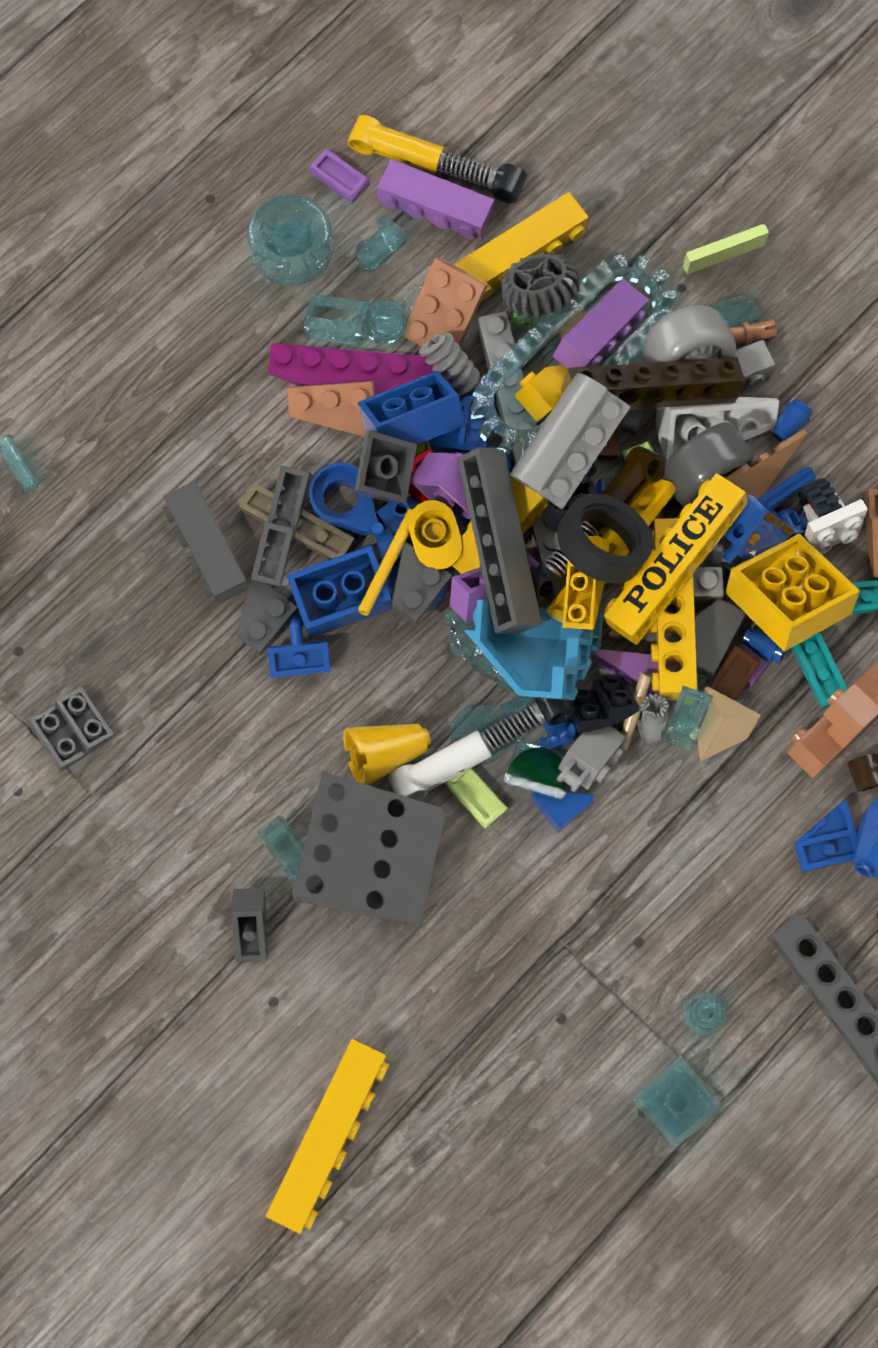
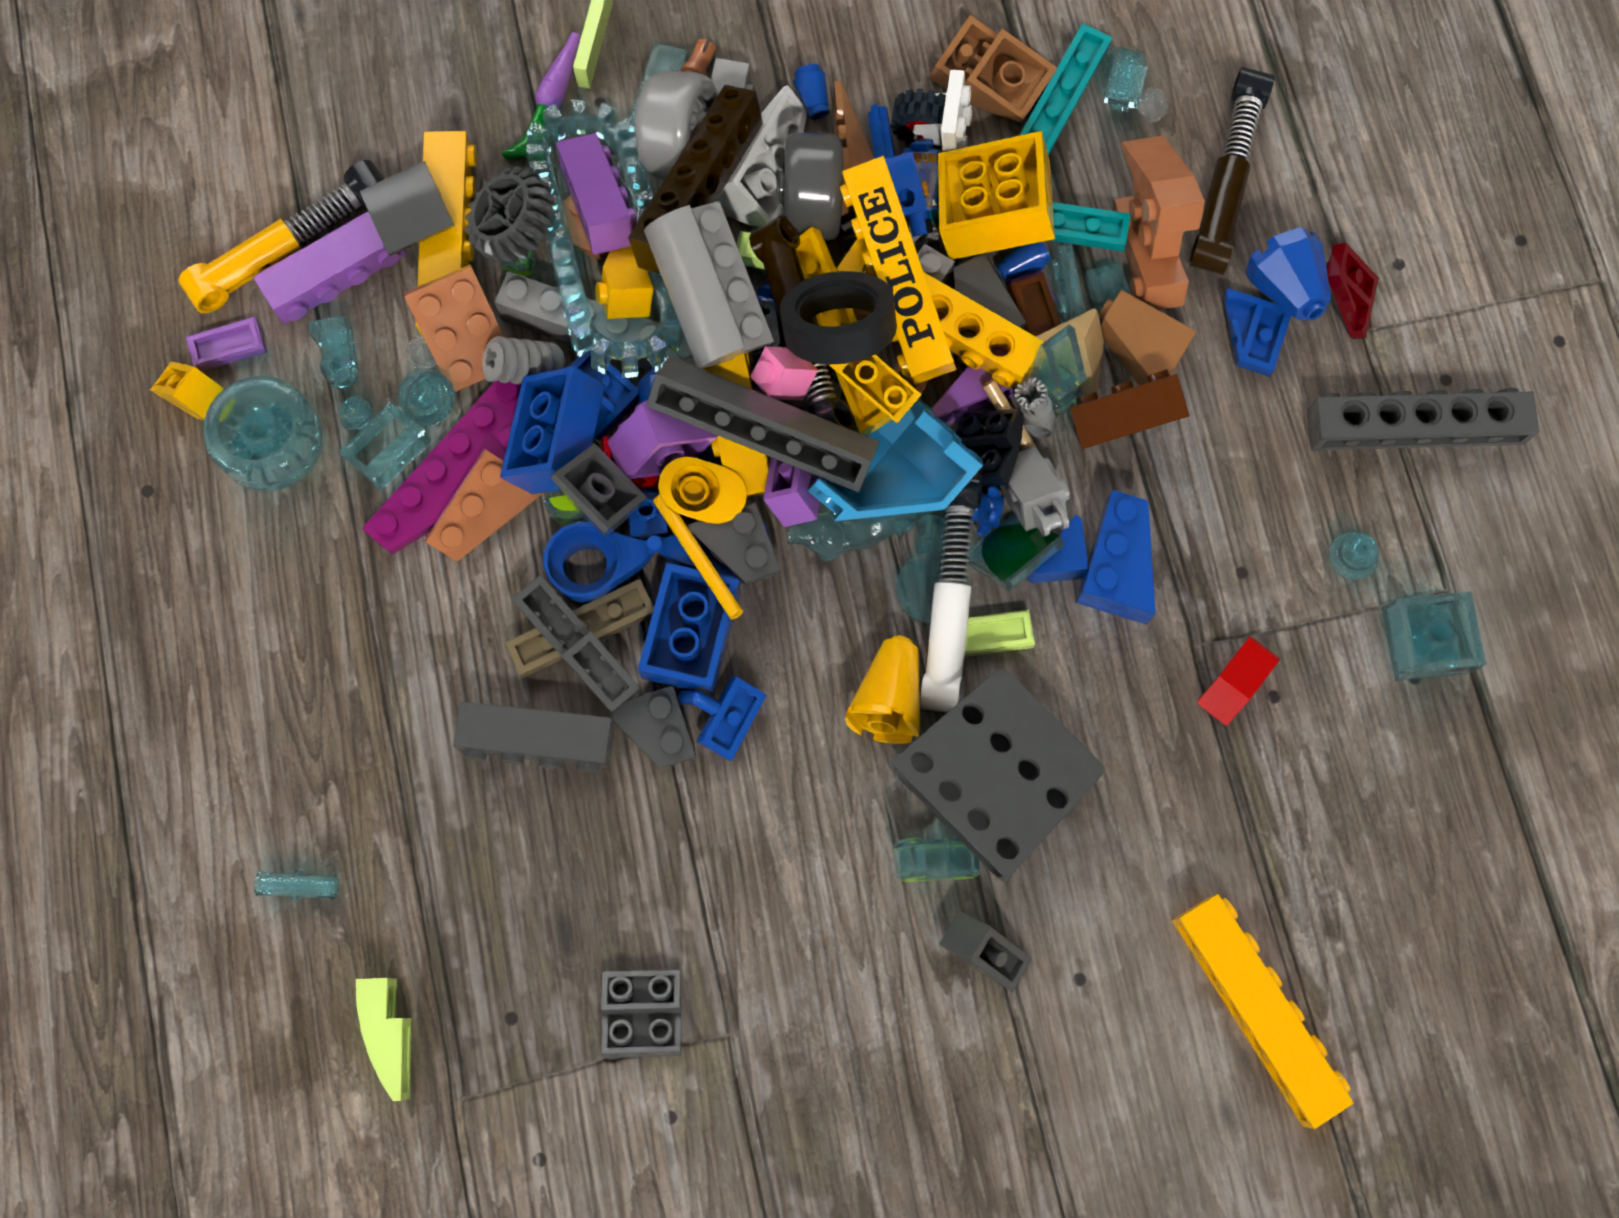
camera: 60 degrees left, 0 degrees up
none -> yellow slope [150,361,229,422]
none -> clear light blue plate [338,396,373,430]
none -> dark grey slope [360,161,455,256]
none -> medium lavender piece [501,32,581,166]
none -> bright pink brick [750,346,818,401]
none -> clear light blue plate [1049,244,1084,322]
none -> reddish brown brick [1069,369,1190,449]
none -> blue wedge [1076,490,1156,625]
none -> clear light blue plate [1084,262,1131,308]
none -> medium nougat slope [1099,290,1197,385]
none -> red slope [1197,636,1280,726]

